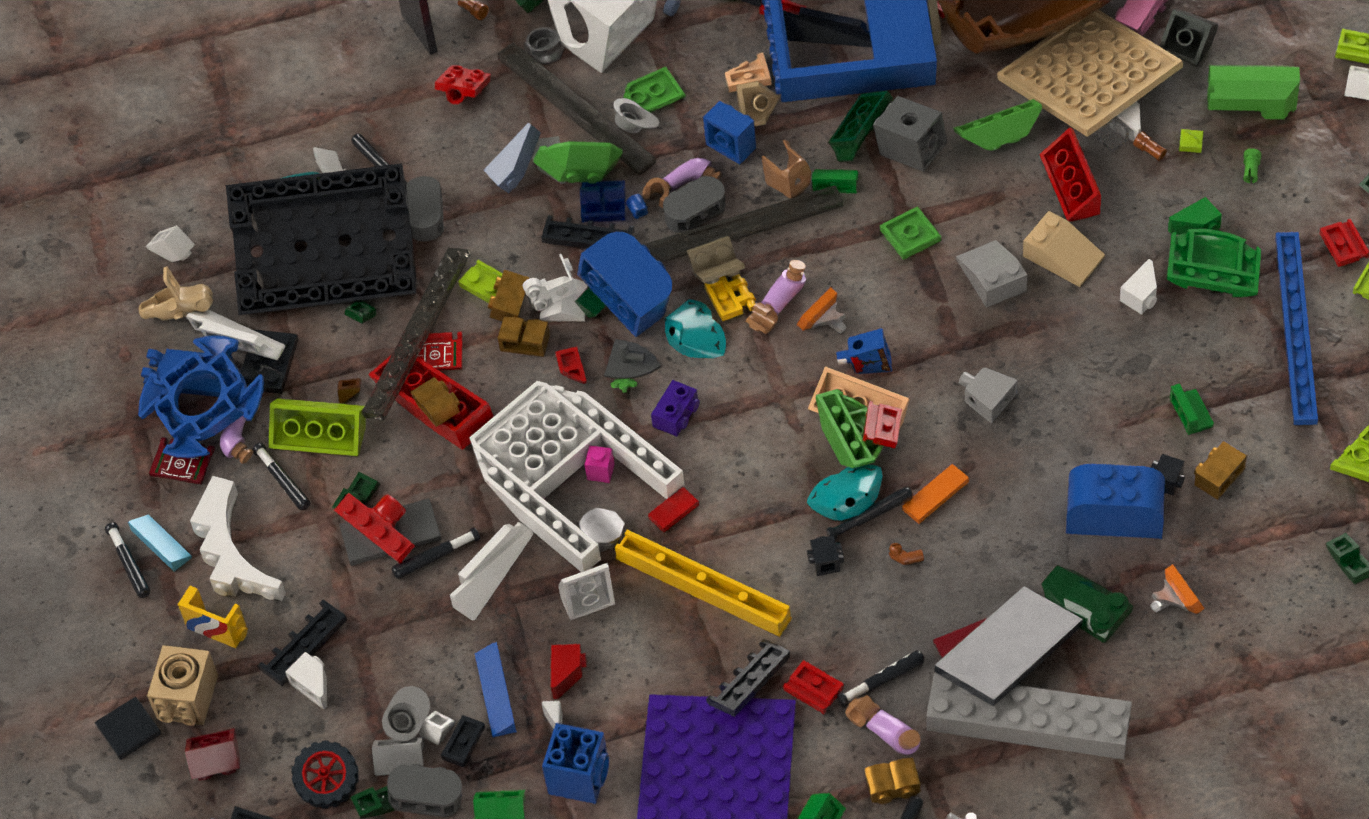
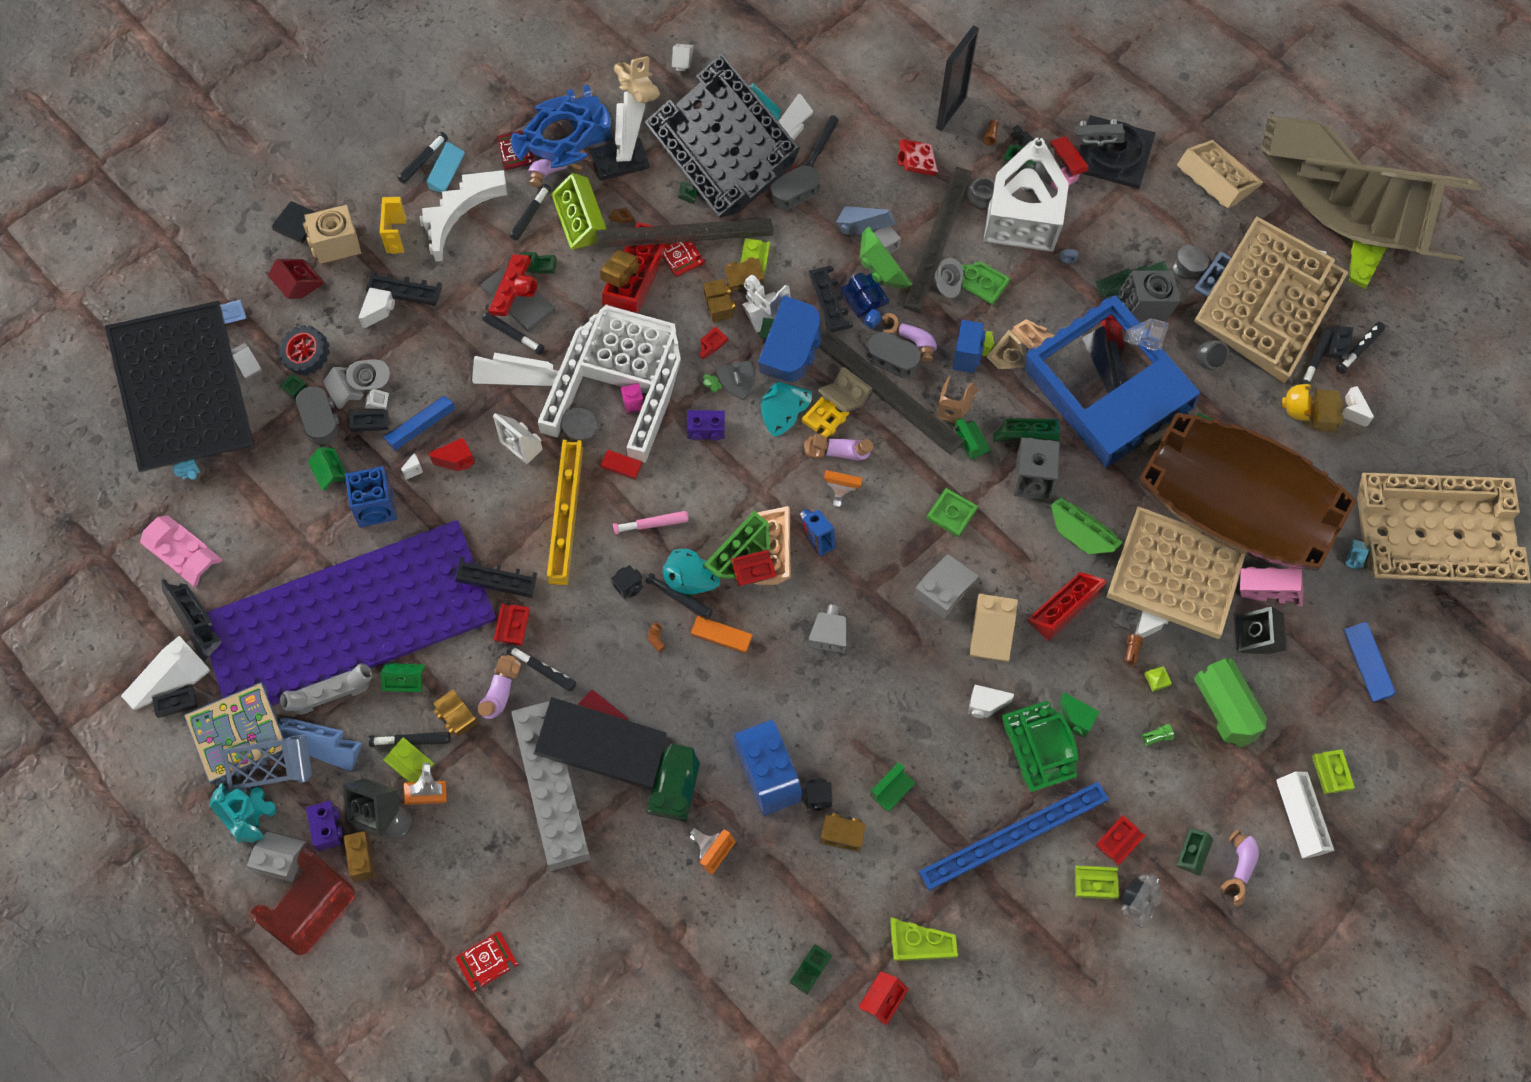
camera: 55 degrees right, 10 degrees up
none -> bright pink piece [613,511,689,535]

